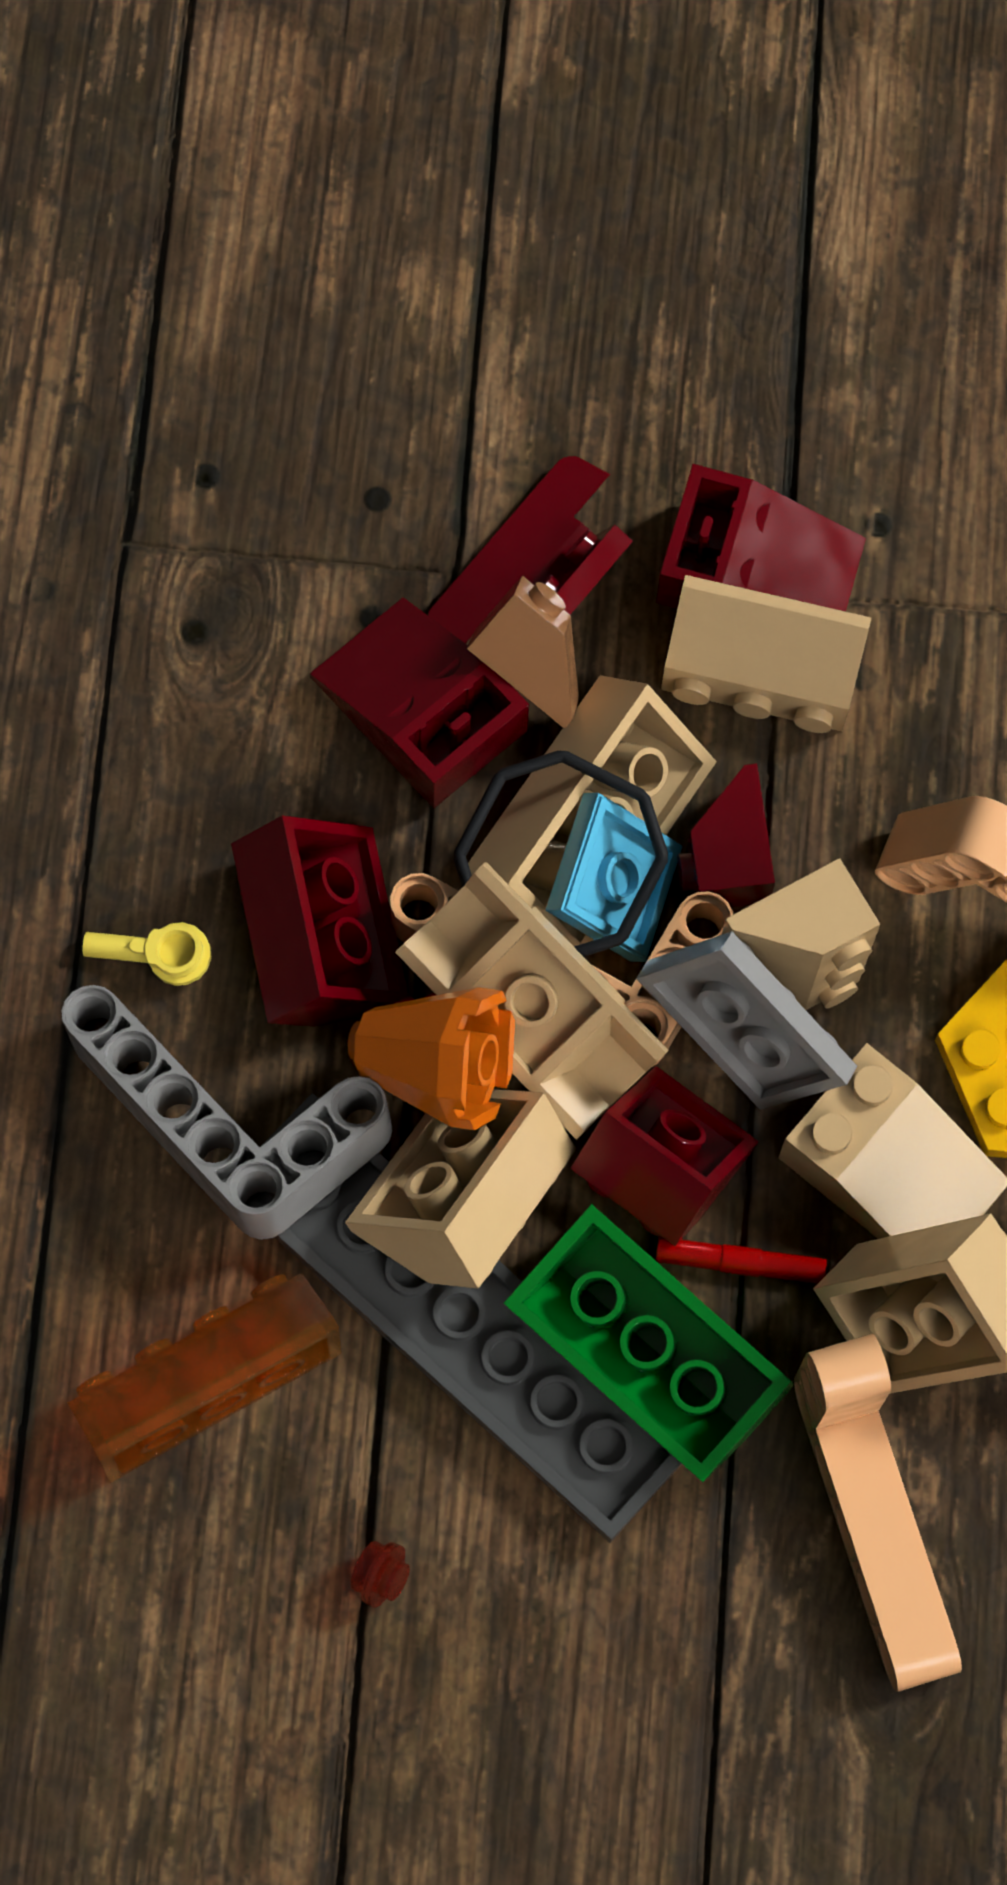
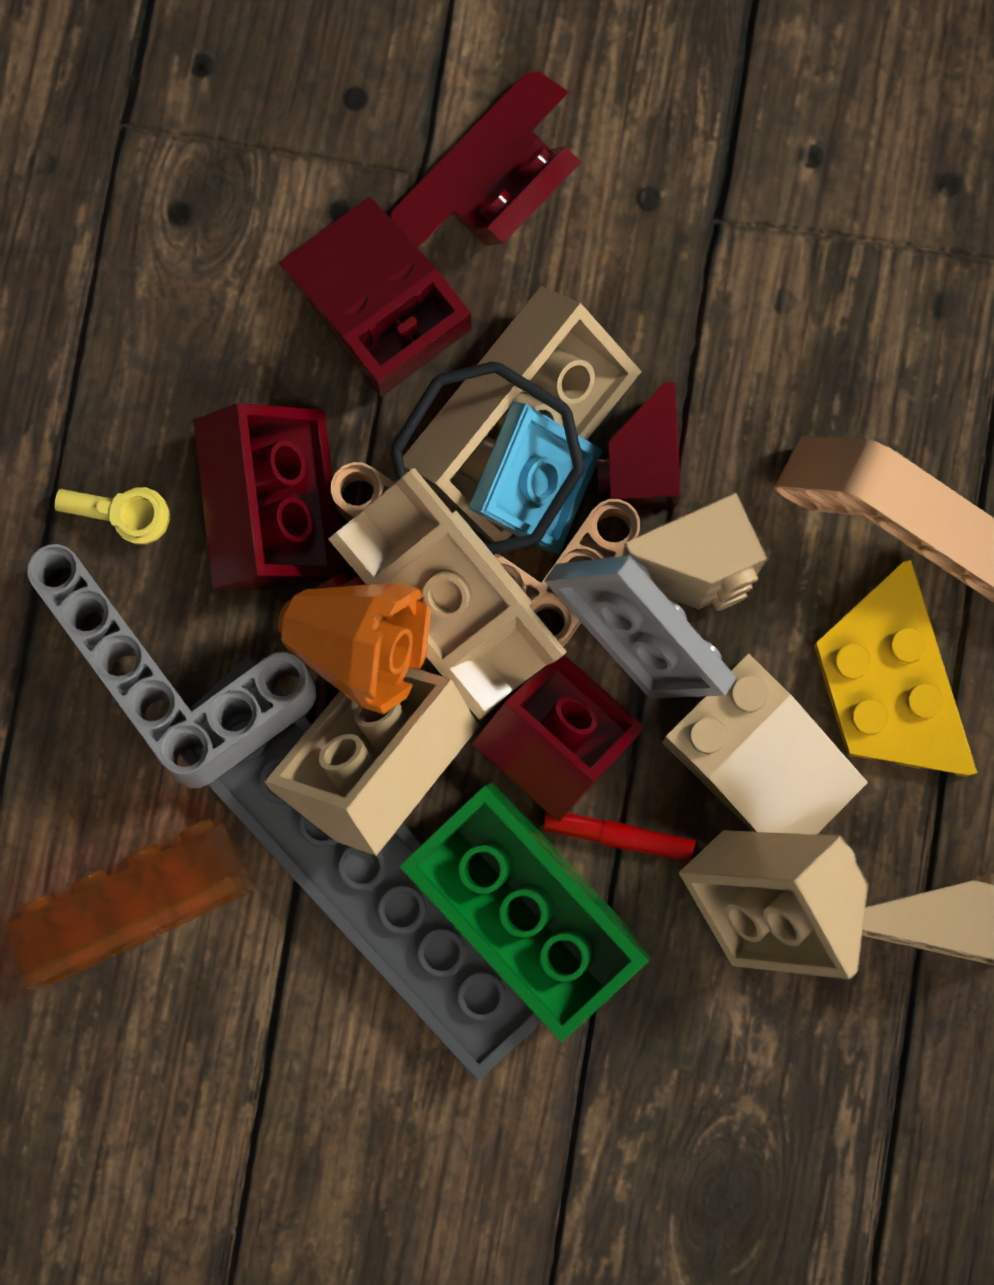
camera: 10 degrees right, 10 degrees up
clear red plate [351,1541,410,1608] -> none
medium nougat slope [467,576,579,729] -> none
dark red slope [656,464,866,612] -> none
tan slope [661,575,871,733] -> none
light nougat beam [794,1333,962,1692] -> none

